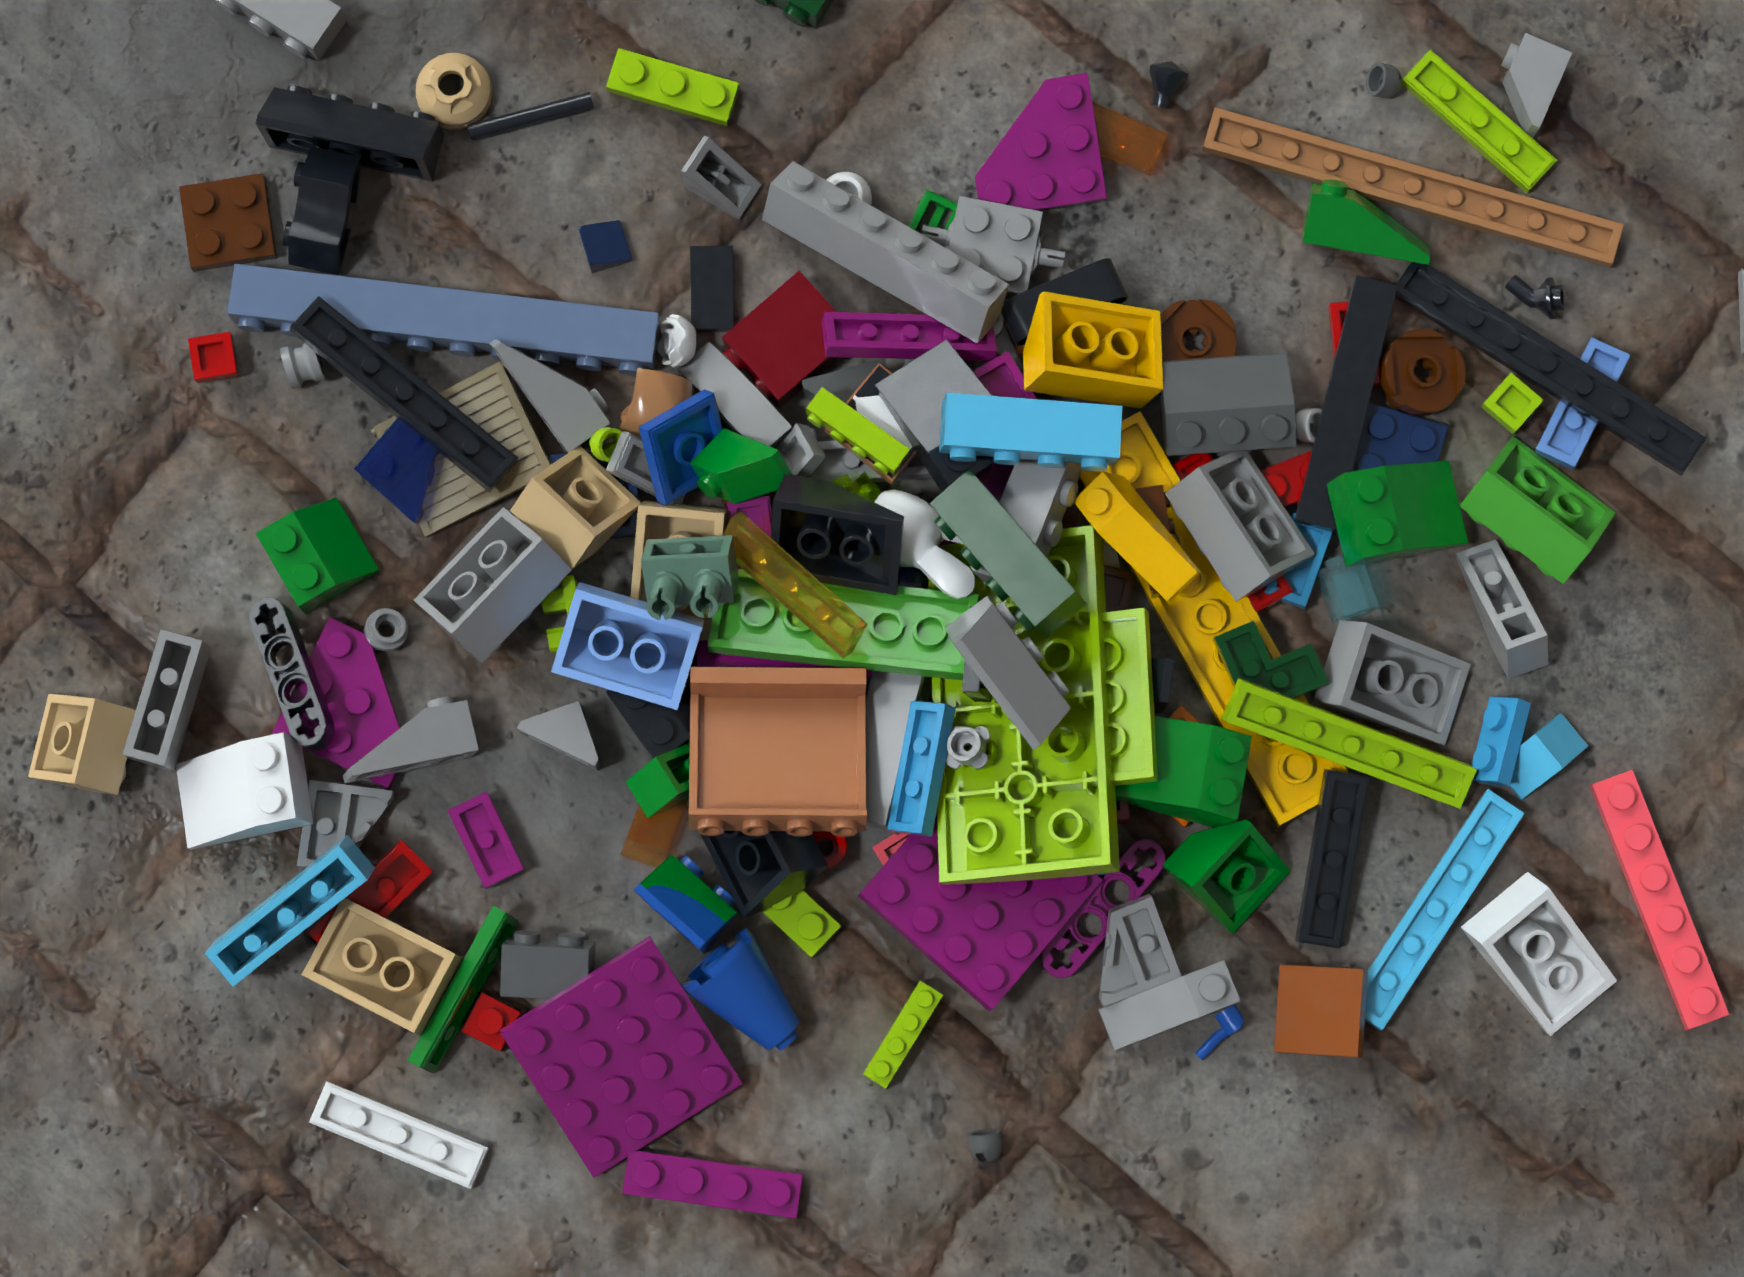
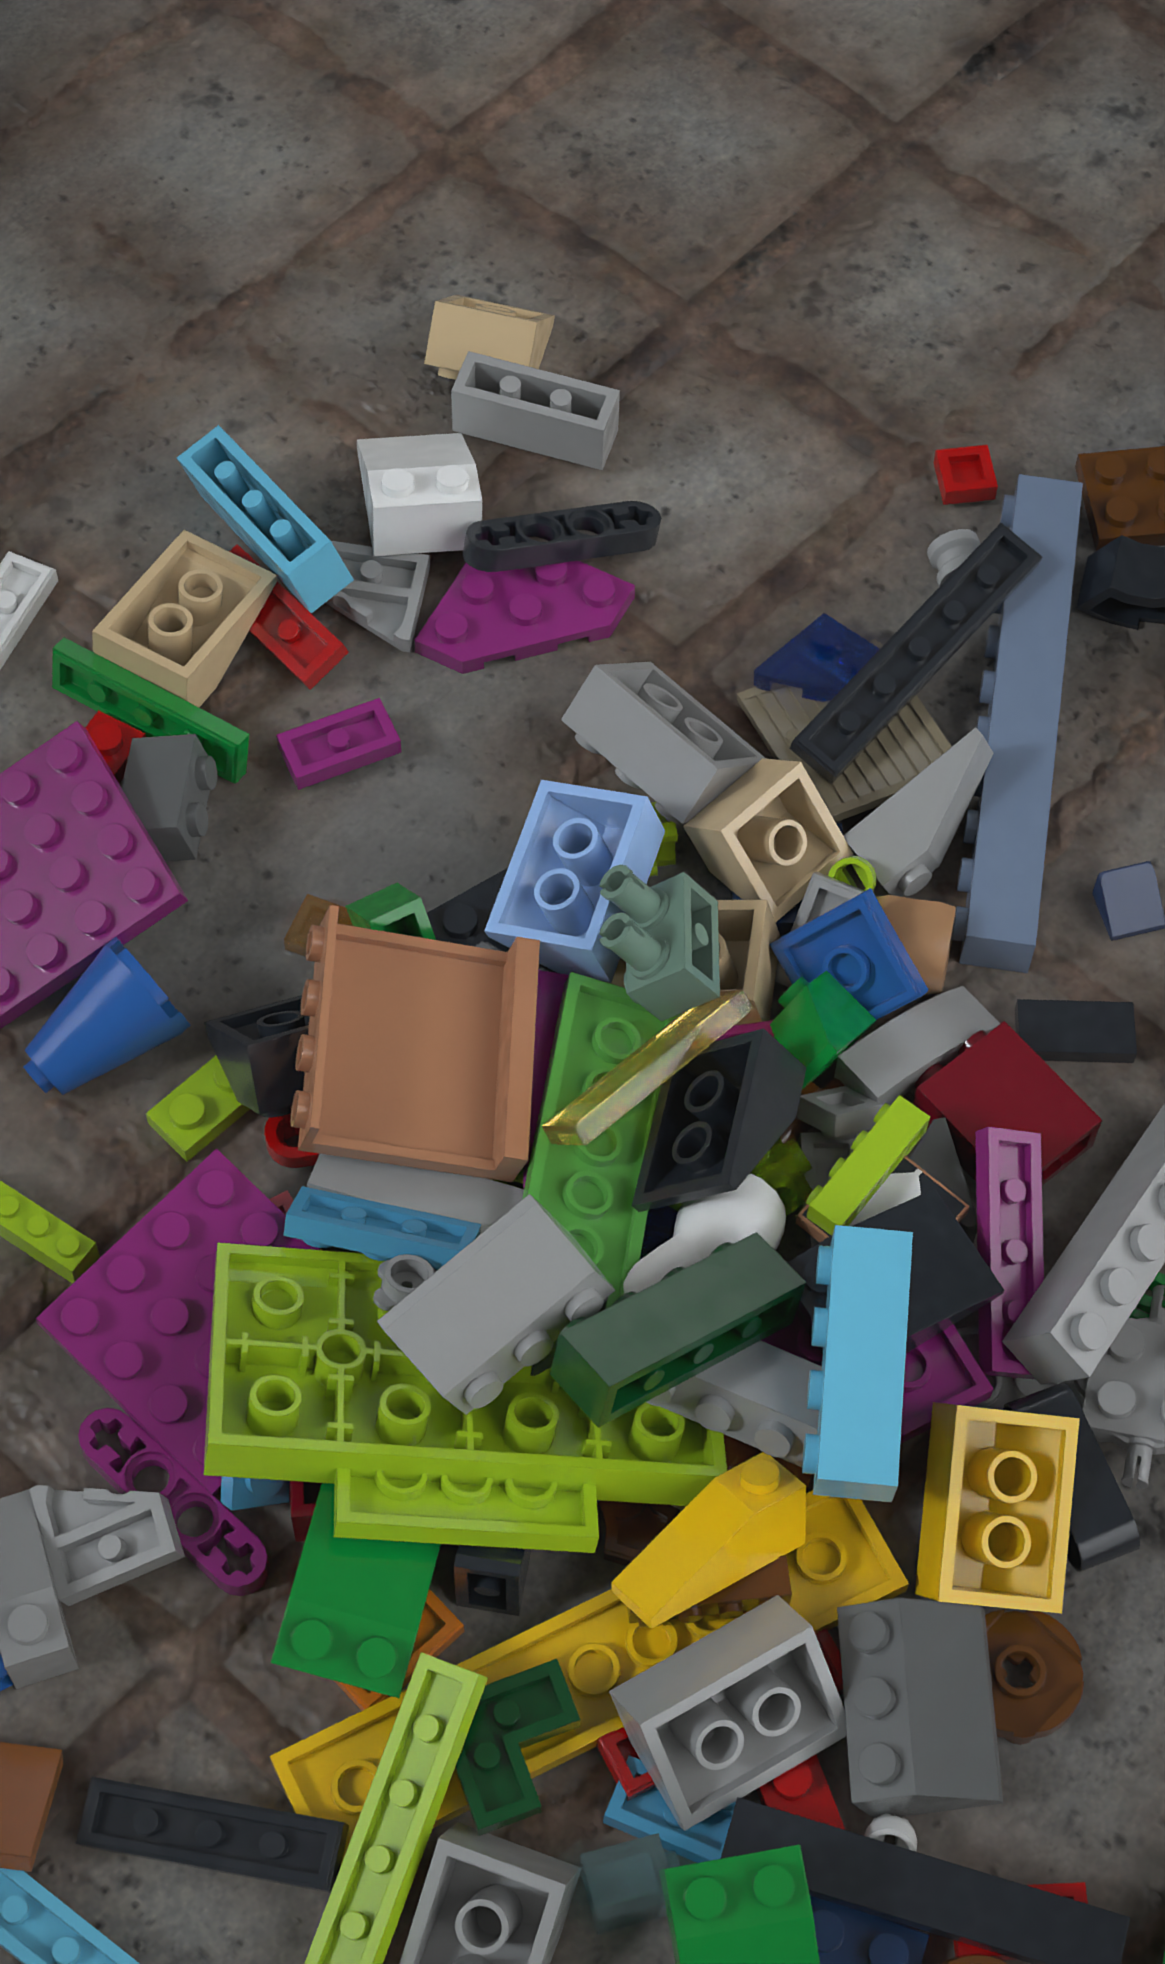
camera: 90 degrees right, 20 degrees down
green slope [255,497,380,614] -> none
light grey slope [343,696,479,783] -> none
light grey plate [364,608,408,651] -> none
light grey slope [517,701,602,771] -> none
blue slope [634,854,738,954] -> none
white plate [657,314,696,368] -> none
green slope [1162,820,1290,934] -> none

